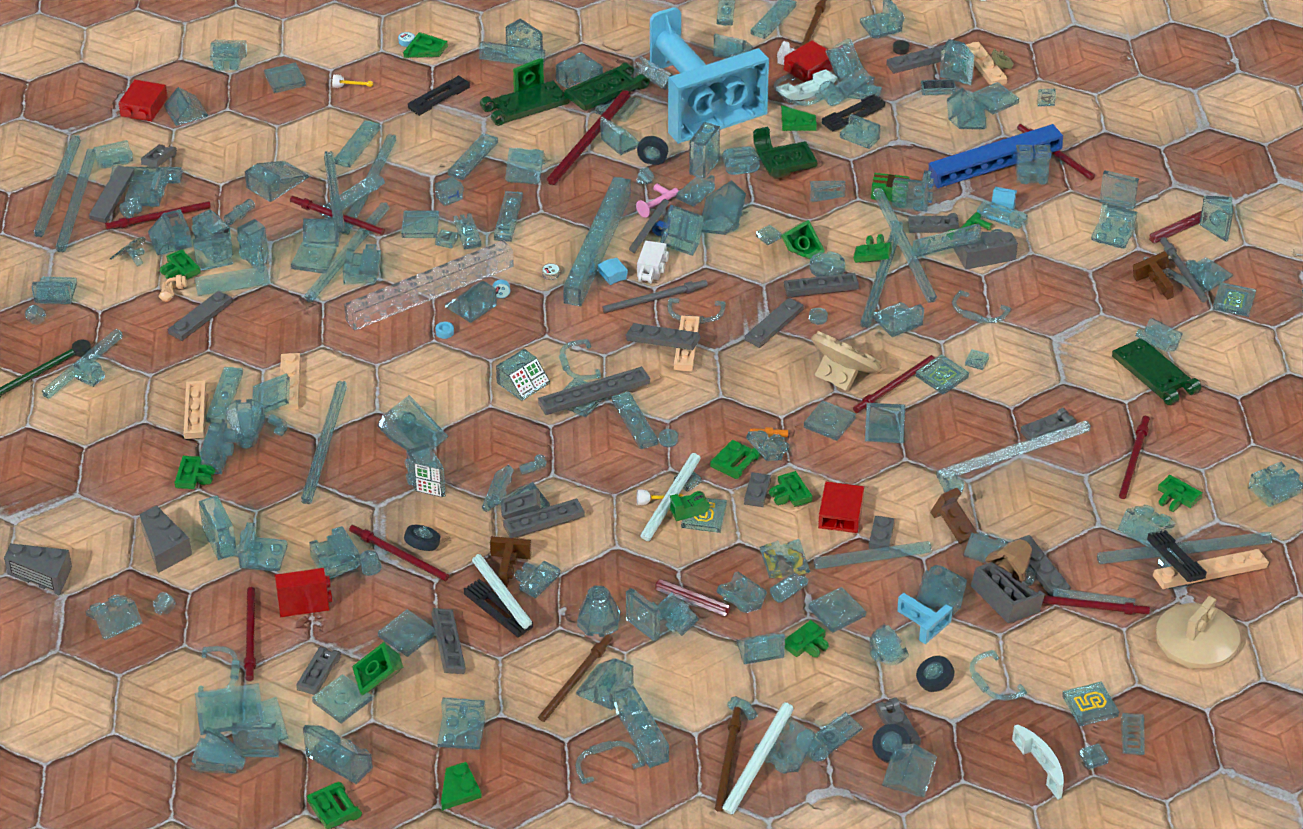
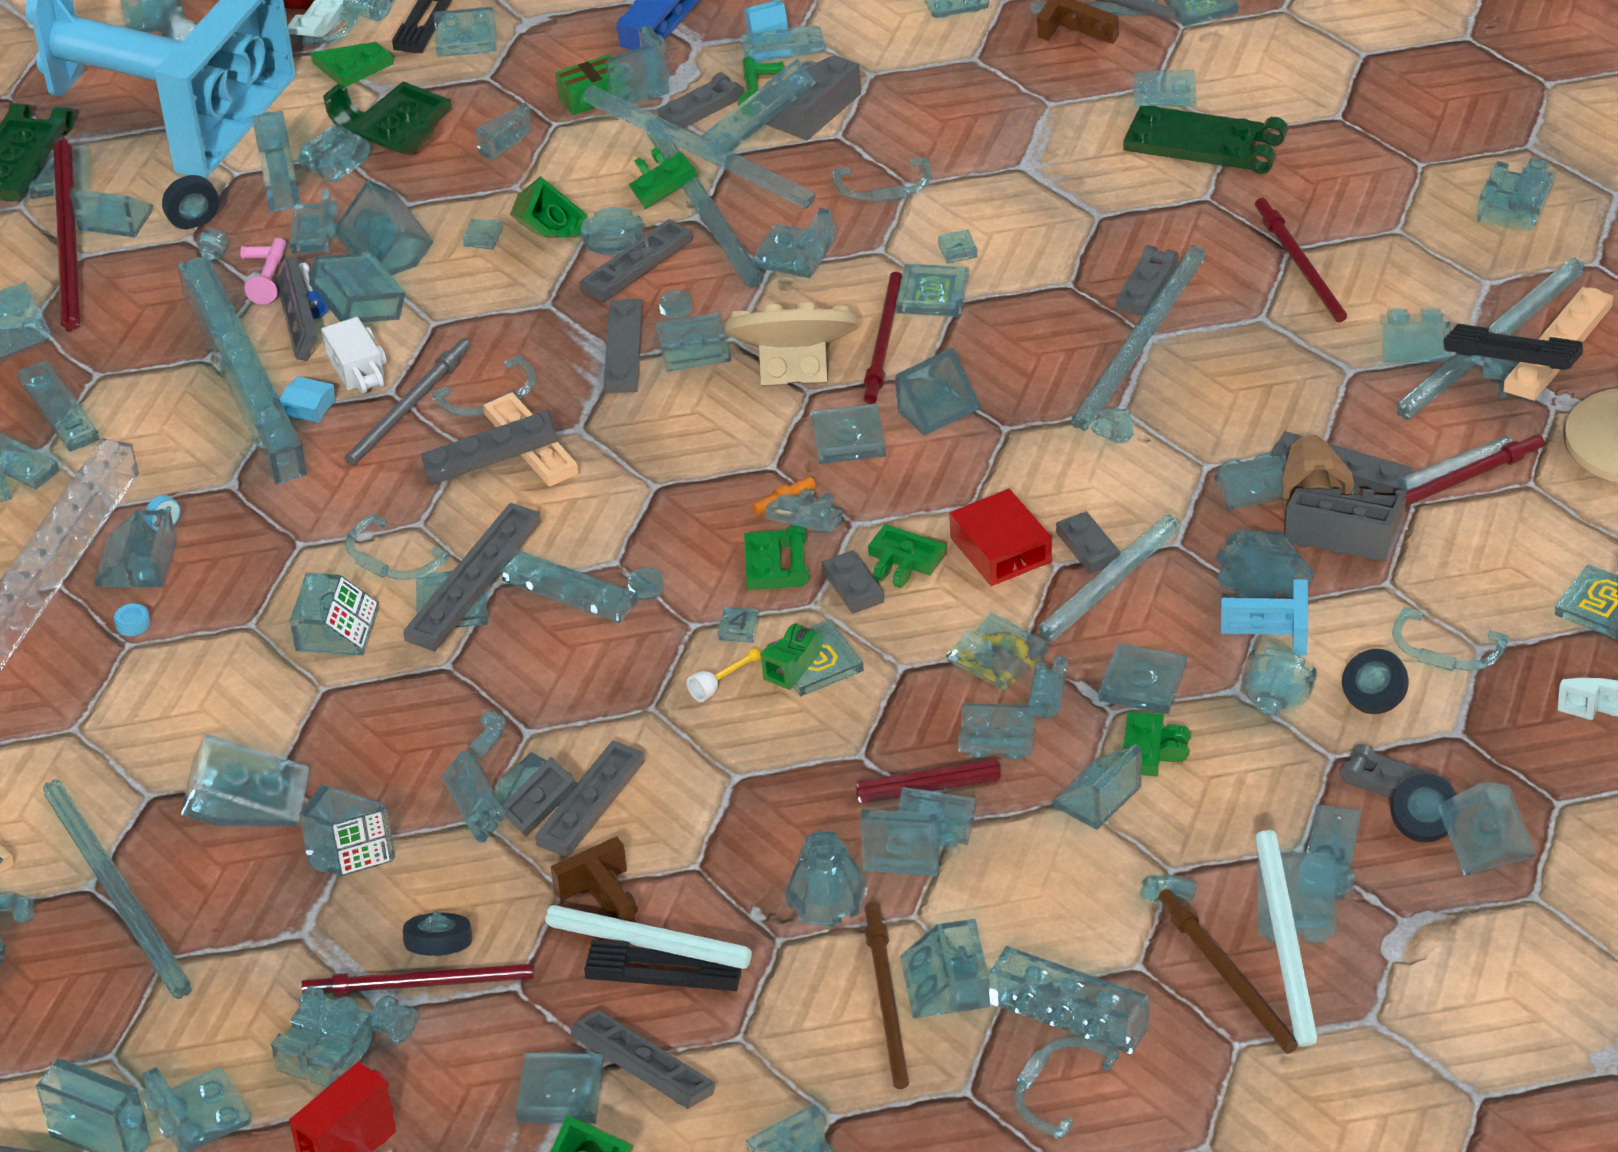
camera: 35 degrees left, 0 degrees up
clear light blue hinge [514,561,560,598] -> none
tile [542,263,560,280] -> none
clear light blue hinge [634,56,674,90] -> none
light aqua axle [641,453,701,541] -> none
reddish brown bracket [930,487,978,544] -> none
green hinge [1158,475,1203,512] -> none
none -> clear light blue tile [655,312,731,372]

